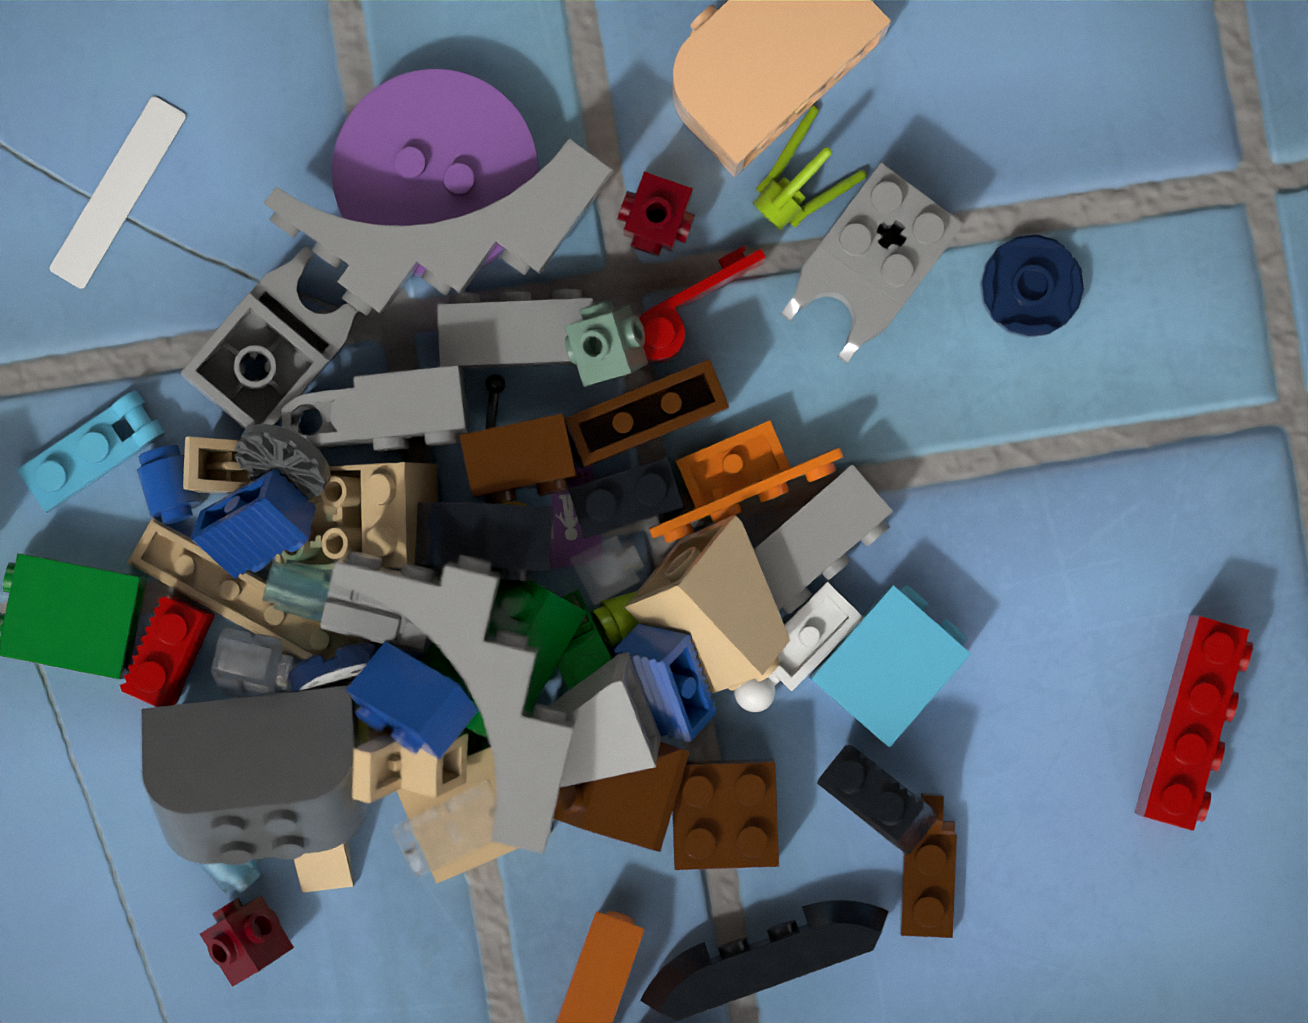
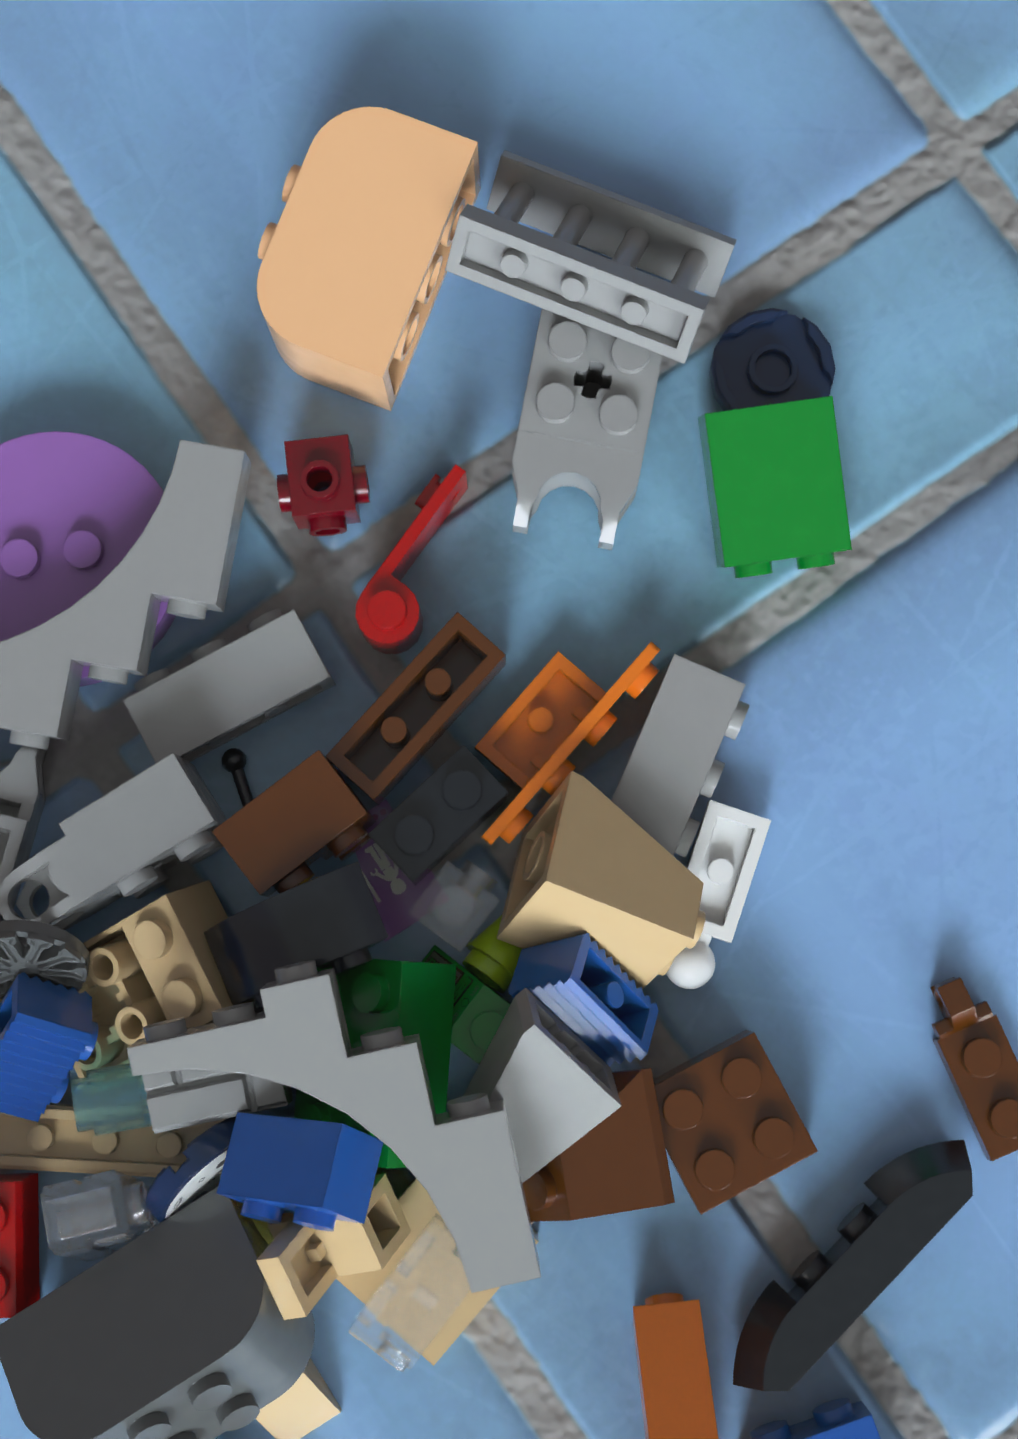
camera: 20 degrees left, 5 degrees down
sand green brick [565,300,648,386] -> none
lime plant [752,105,867,231] -> none
medium azure brick [809,584,971,748] -> none
black brick [817,745,937,855] -> none
none -> light grey fence [445,150,737,364]
none -> green brick [698,396,852,578]

